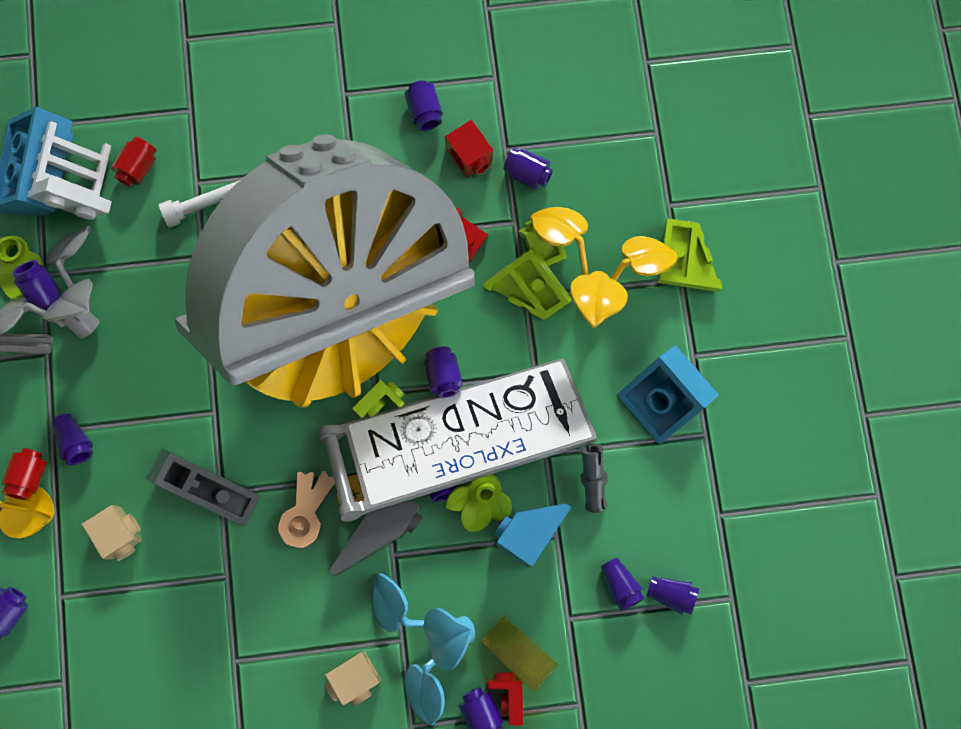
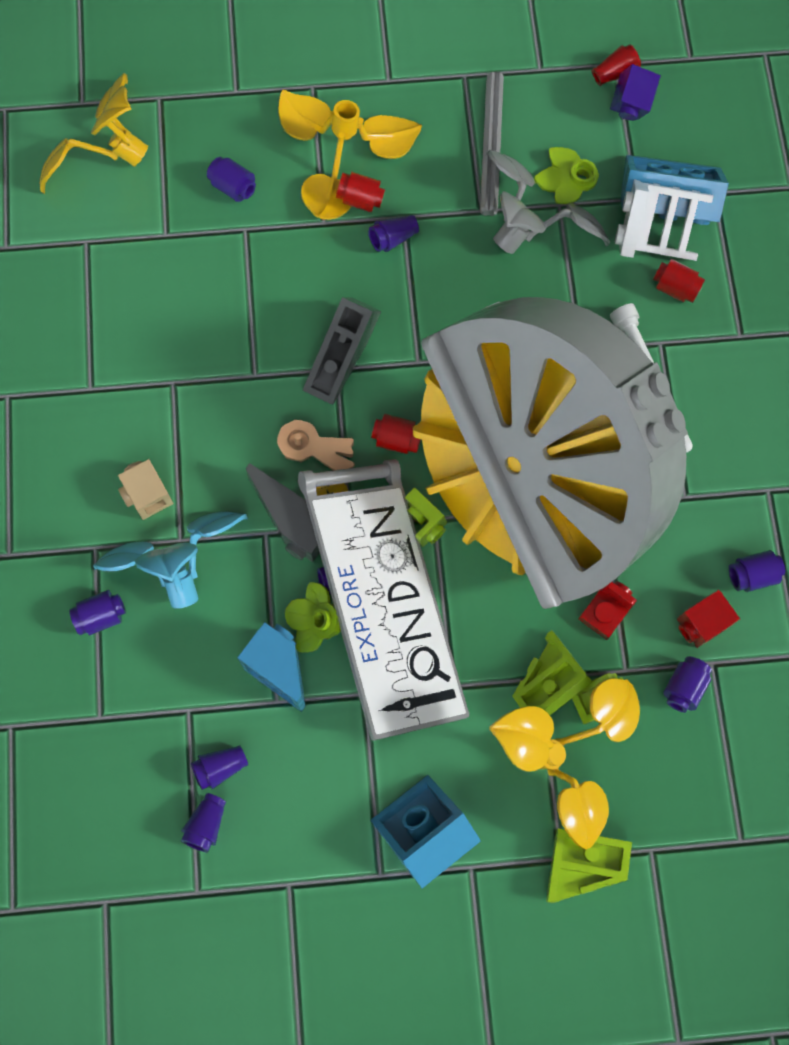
camera: 95 degrees right, 5 degrees down
dark purple brick [12,260,62,310] -> none
tan brick [82,505,142,561] -> none
dark purple brick [424,346,463,398] -> none
clear yellow slope [481,616,558,691] -> none
red bracket [487,672,523,726] -> none
dark grey pin [580,444,608,513] -> none
none -> red brick [371,414,421,455]

